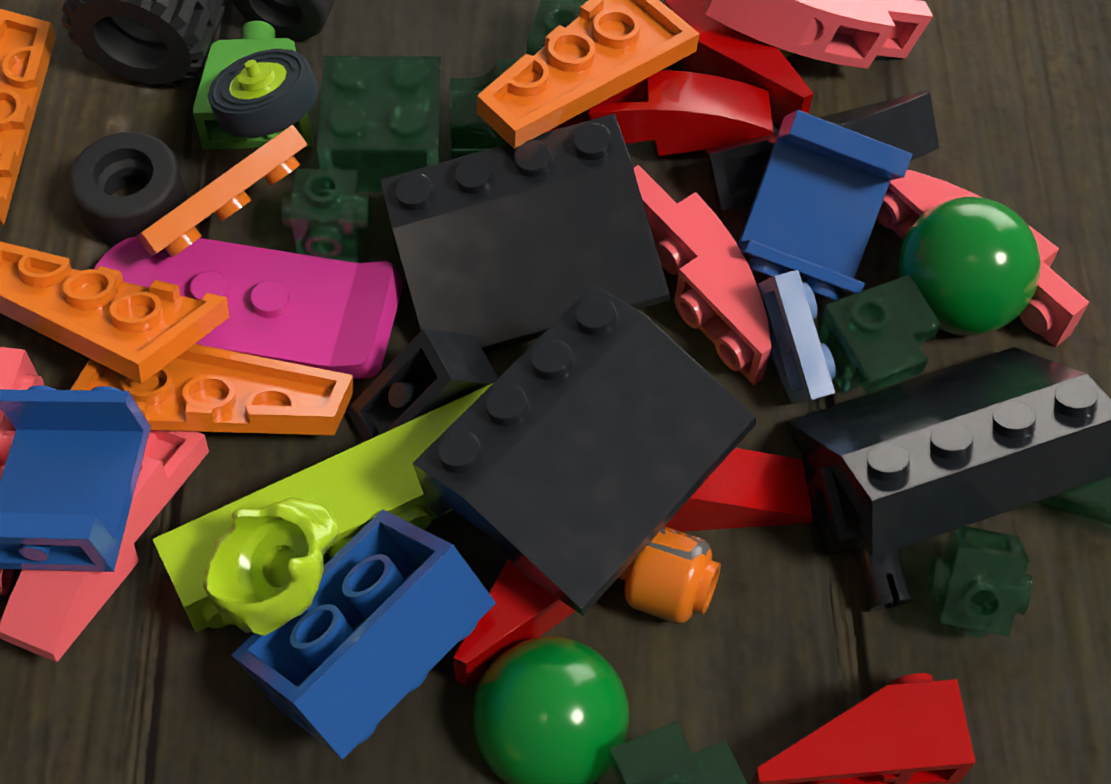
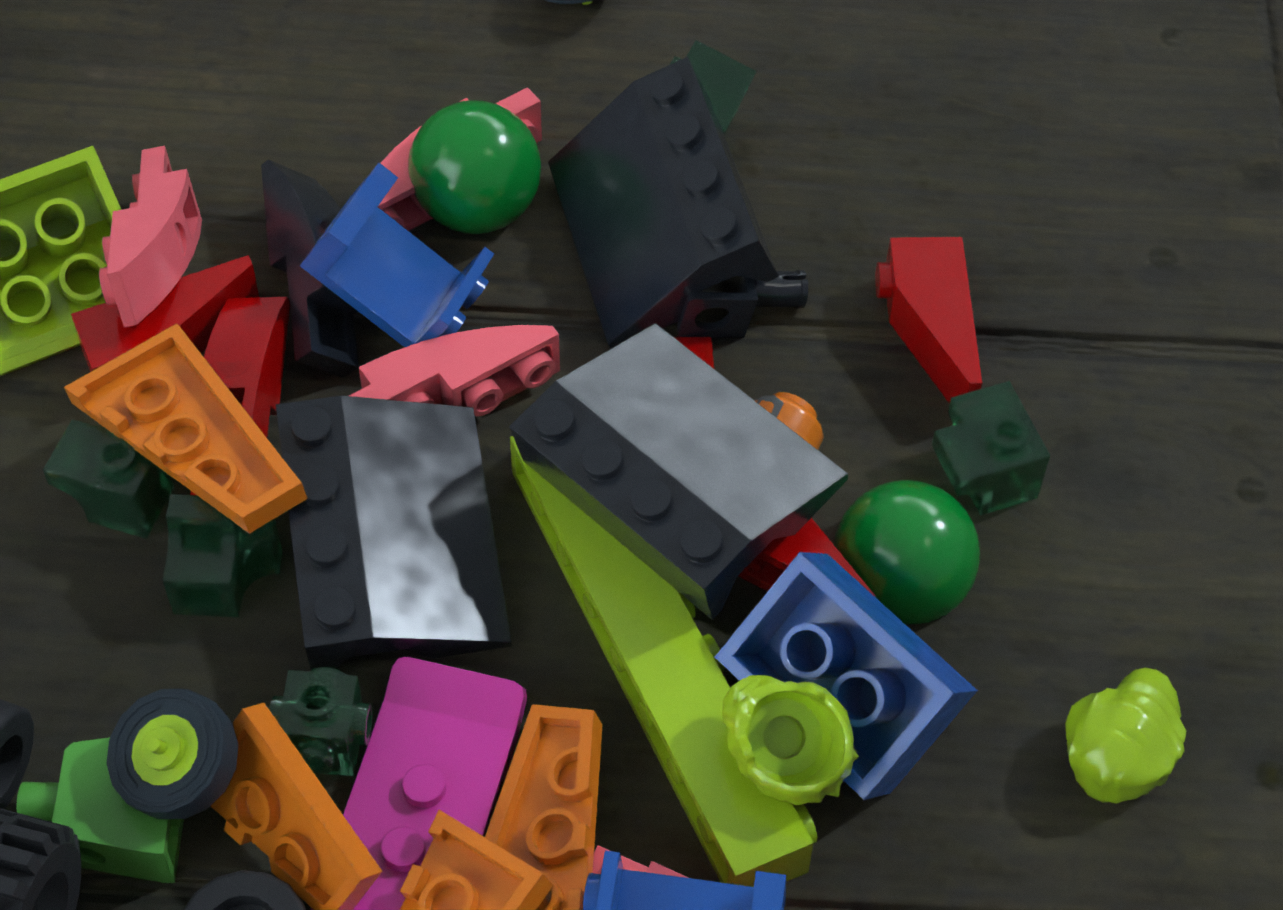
camera: 85 degrees left, 5 degrees down
clear green brick [317,56,443,192] -> none
black slope [347,329,498,442] -> none
medium blue wing [757,270,836,404] -> none
clear green brick [818,275,940,394] -> none
clear green brick [926,526,1032,638] -> none

